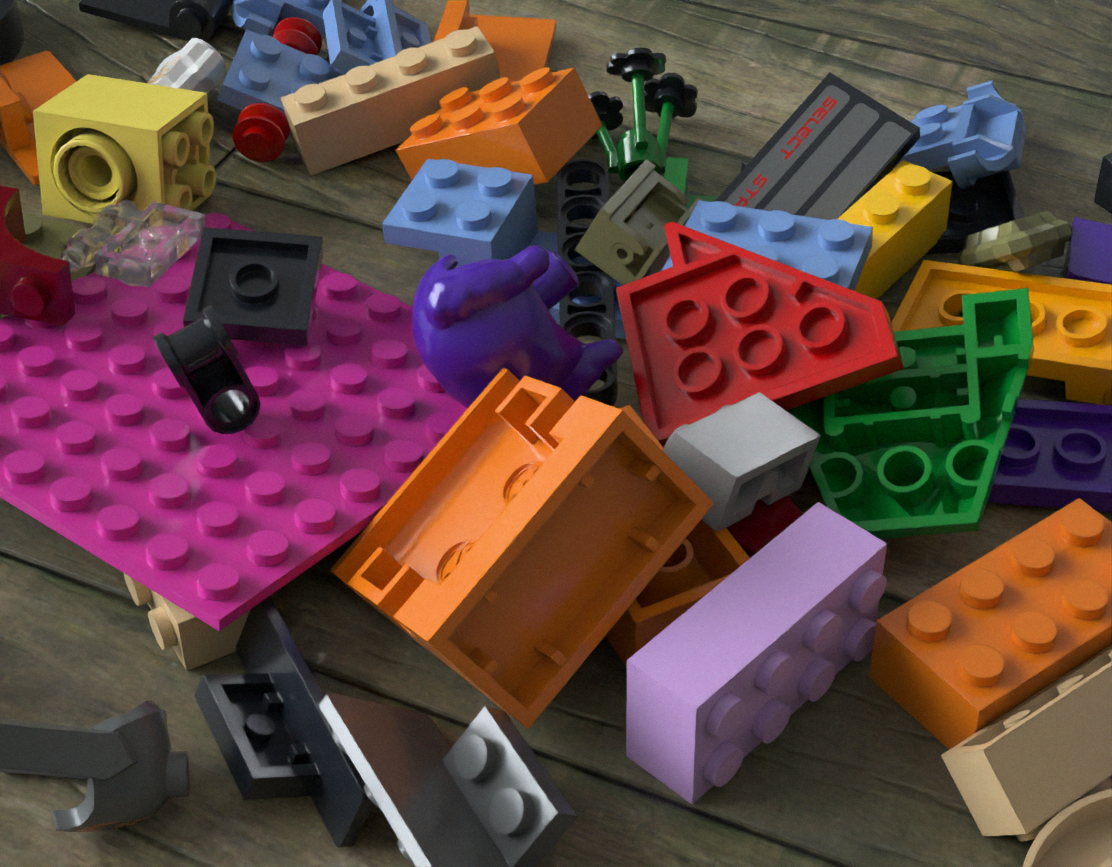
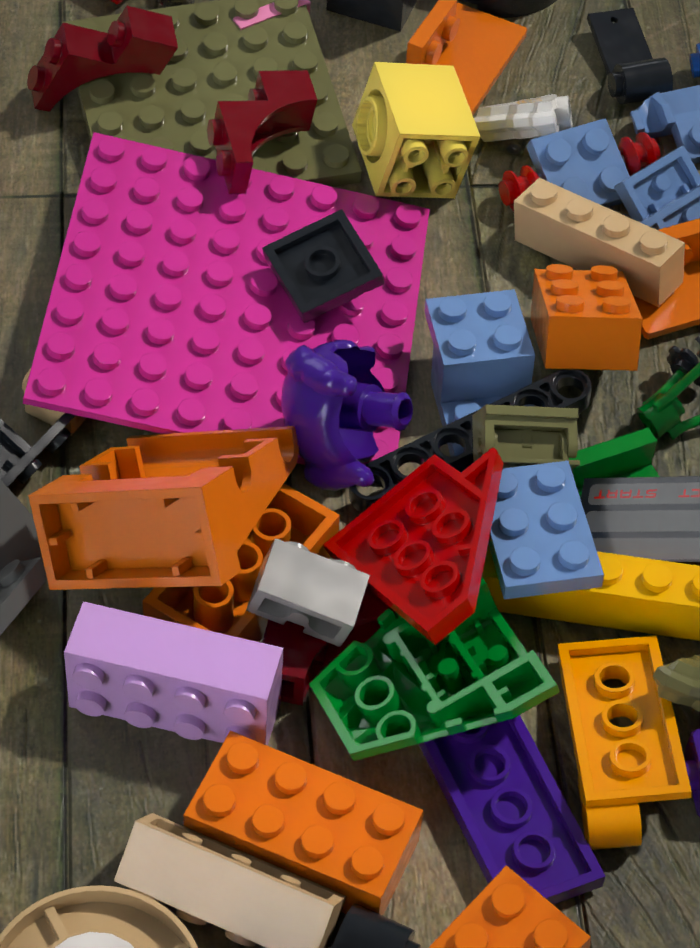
camera: 55 degrees right, 10 degrees up
clear plate [59,200,205,288] -> none
black piece [152,305,261,434] -> none

